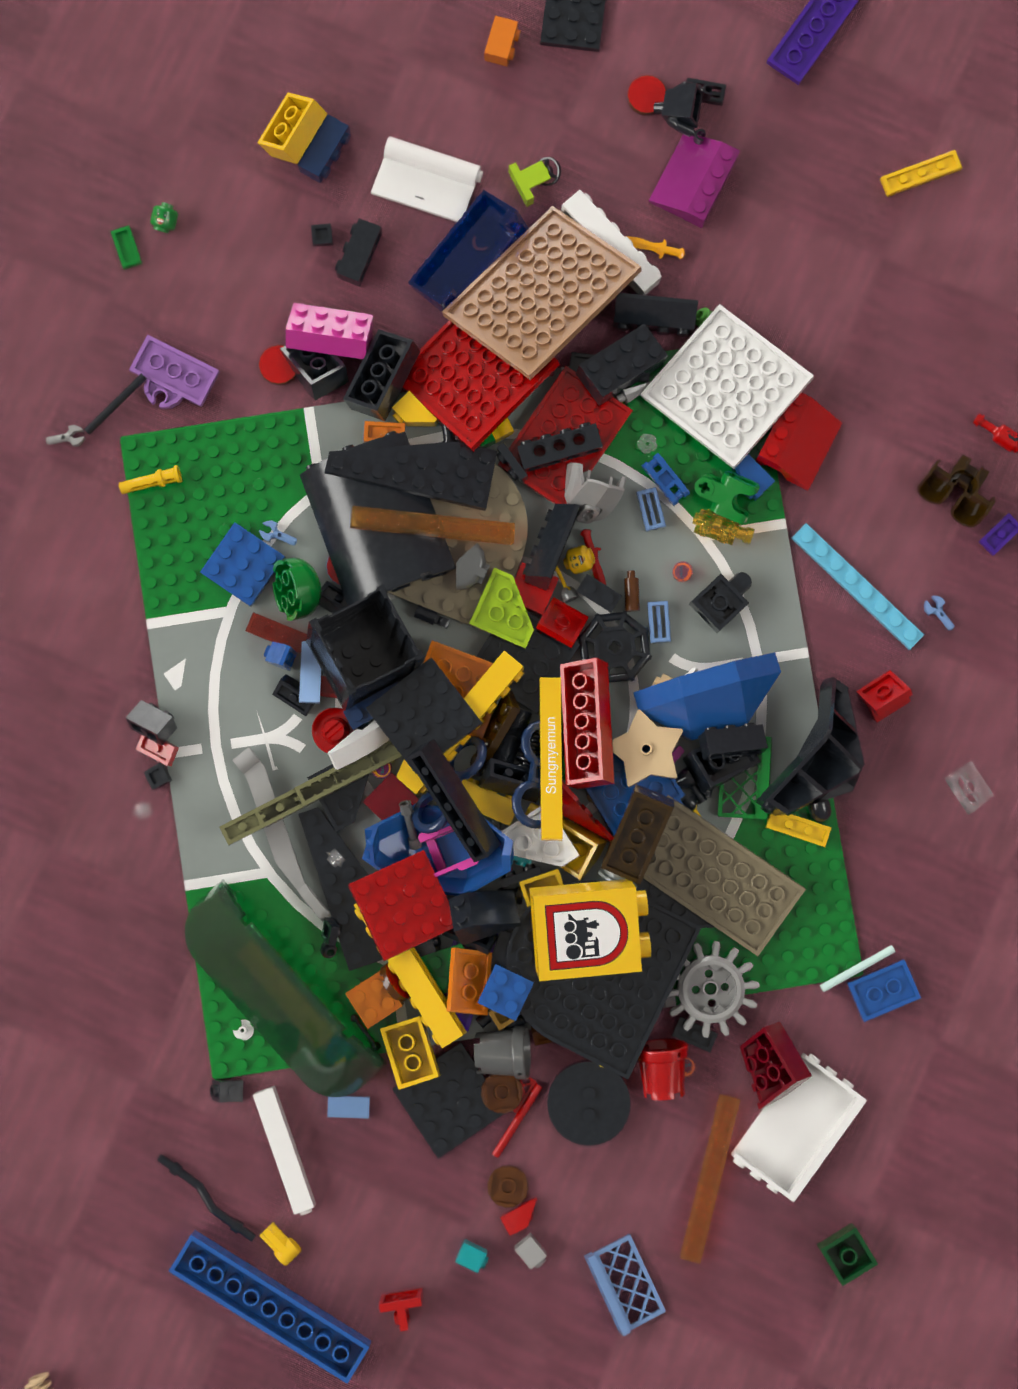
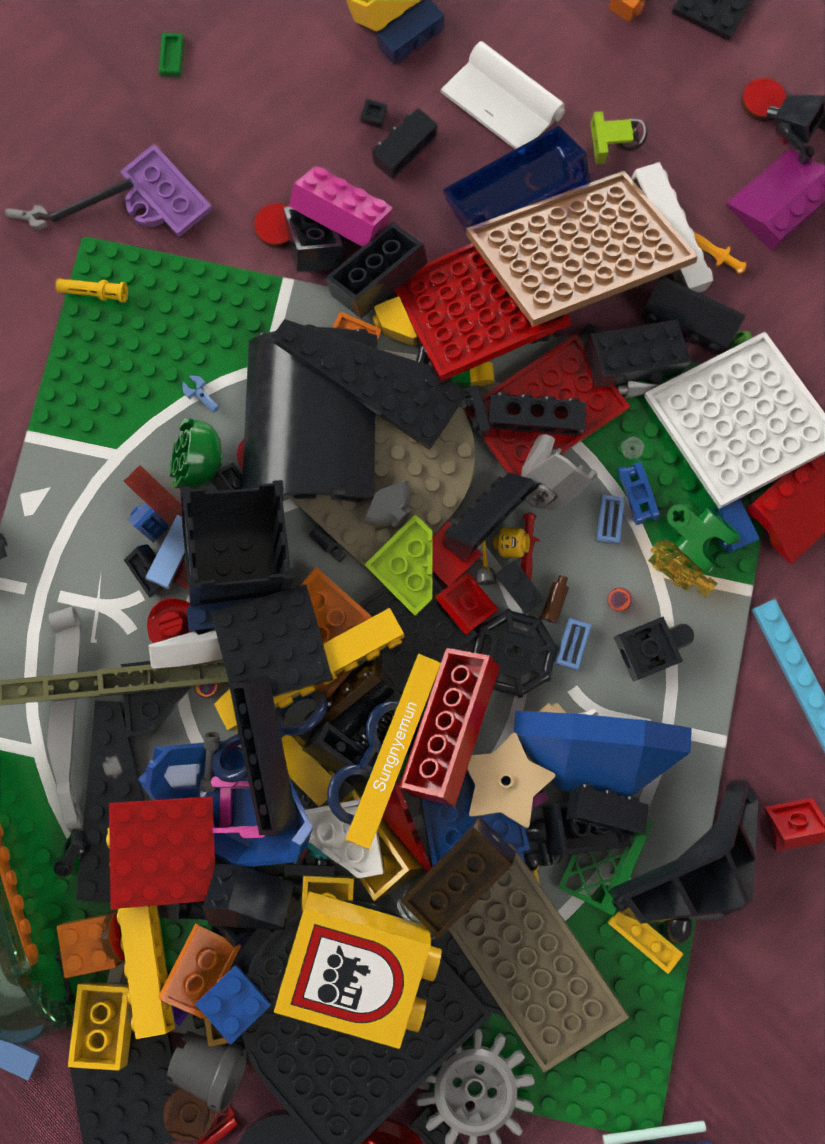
camera: 20 degrees right, 5 degrees down
green head [150,202,179,234] -> none
blue plate [200,522,286,607] -> none
clear orange plate [350,506,515,545] -> none
dark red tile [363,772,419,820] -> none

